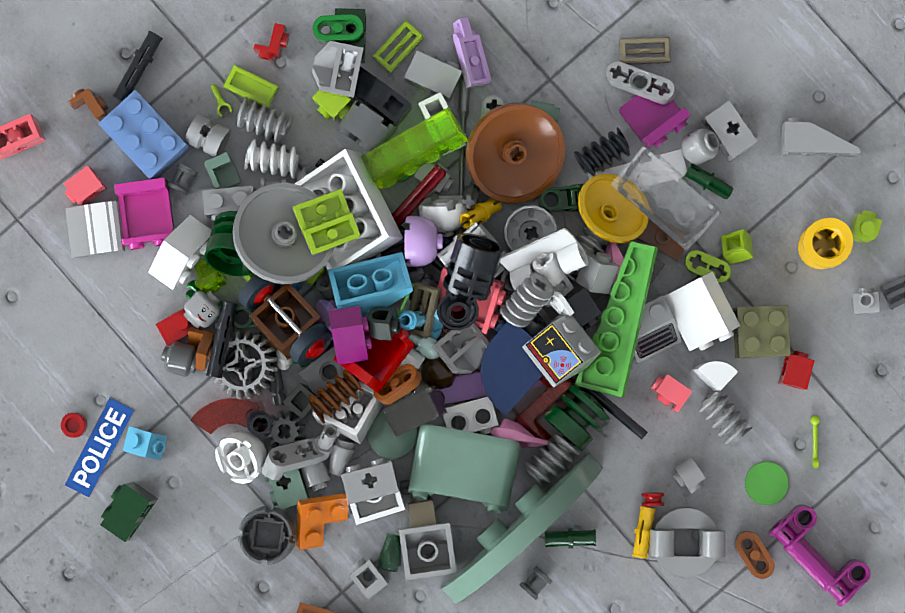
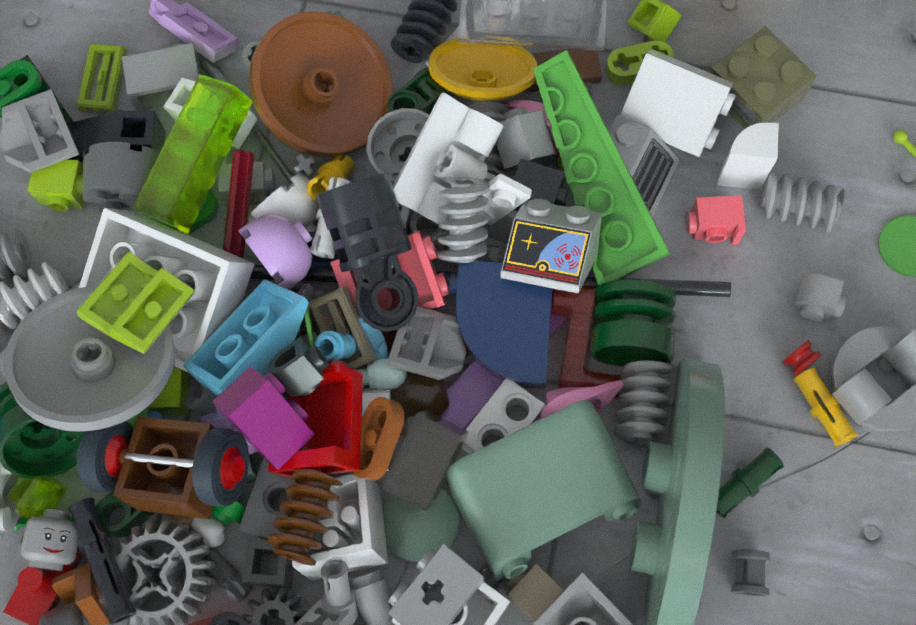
camera: 35 degrees left, 15 degrees down
red brick [778,351,815,390] -> none

